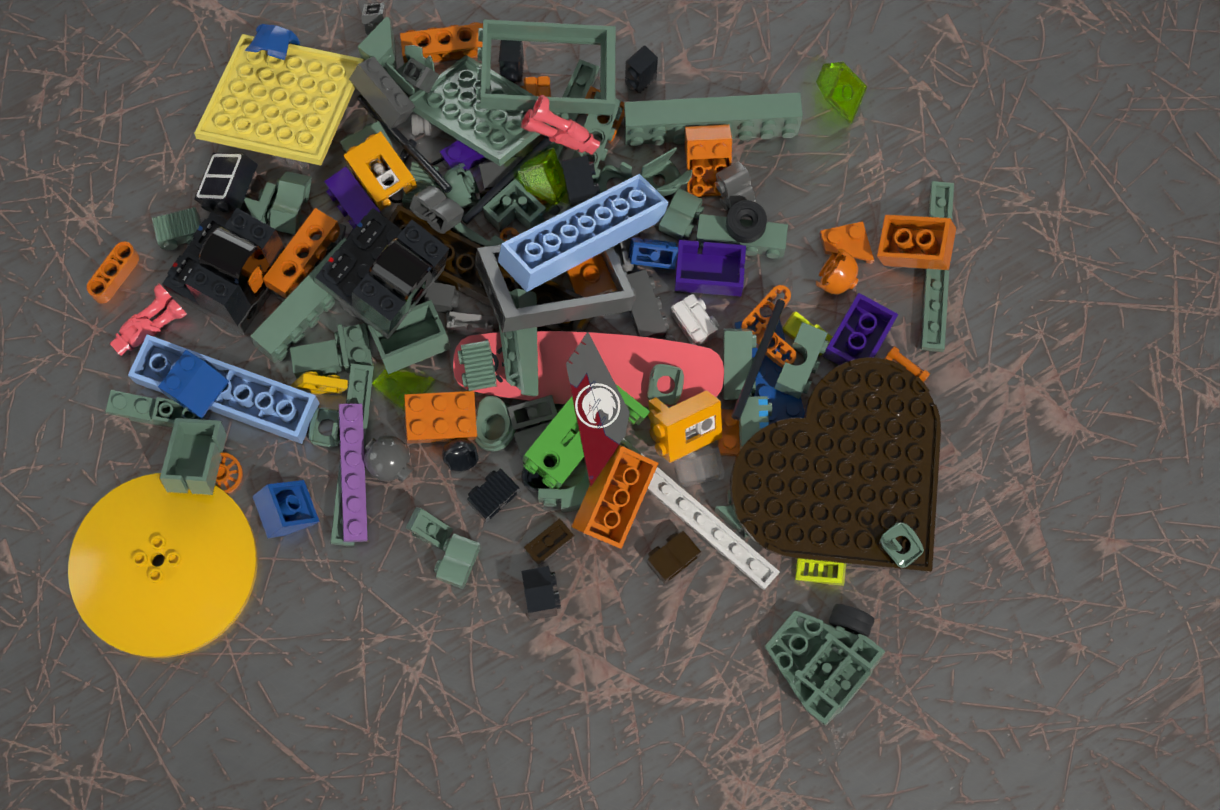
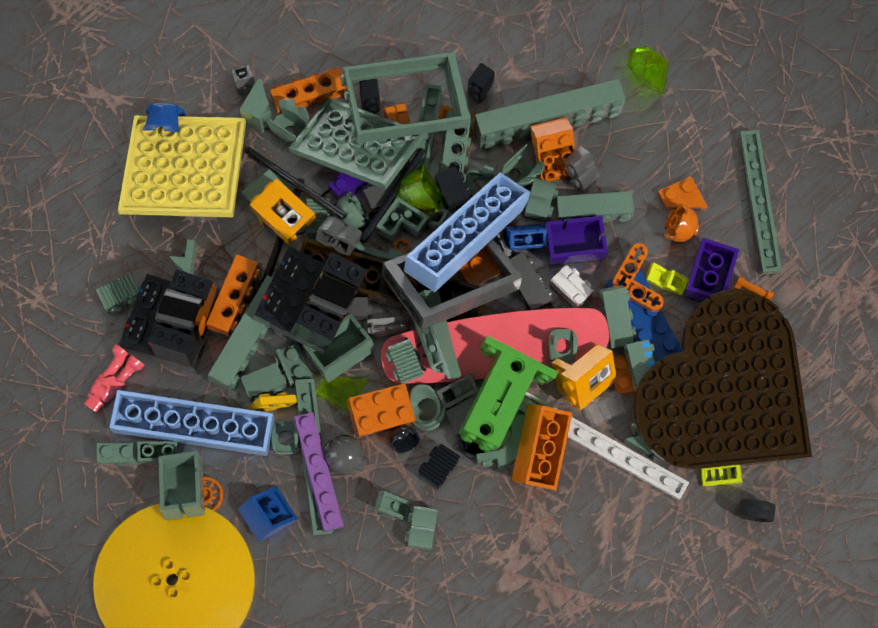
camera: 15 degrees left, 0 degrees up
orange beam [87,241,139,304] -> none
blue slope [158,350,229,419] -> none
black brick [194,153,258,213] -> none
sand green brick [267,171,312,234] -> none
dark purple brick [324,166,381,229] -> none
dark grey brick [349,56,416,129] -> none
dark grey slope [401,57,439,93] -> none
light grey wheel [412,114,431,135] -> none
coral piece [521,95,600,155] -> none
black brick [521,566,561,621] -> none
dark brown plate [524,518,575,566] -> none
sticker [566,332,630,487] -> none
dark brown brick [647,531,701,584] -> none
black tyre [726,200,767,243] -> none
black piece [731,299,785,420] -> none
sand green wedge [765,611,885,726] -> none
sand green arch [774,322,829,399] -> none
orange brick [877,215,956,270] -> none
sand green piece [880,522,924,568] -> none

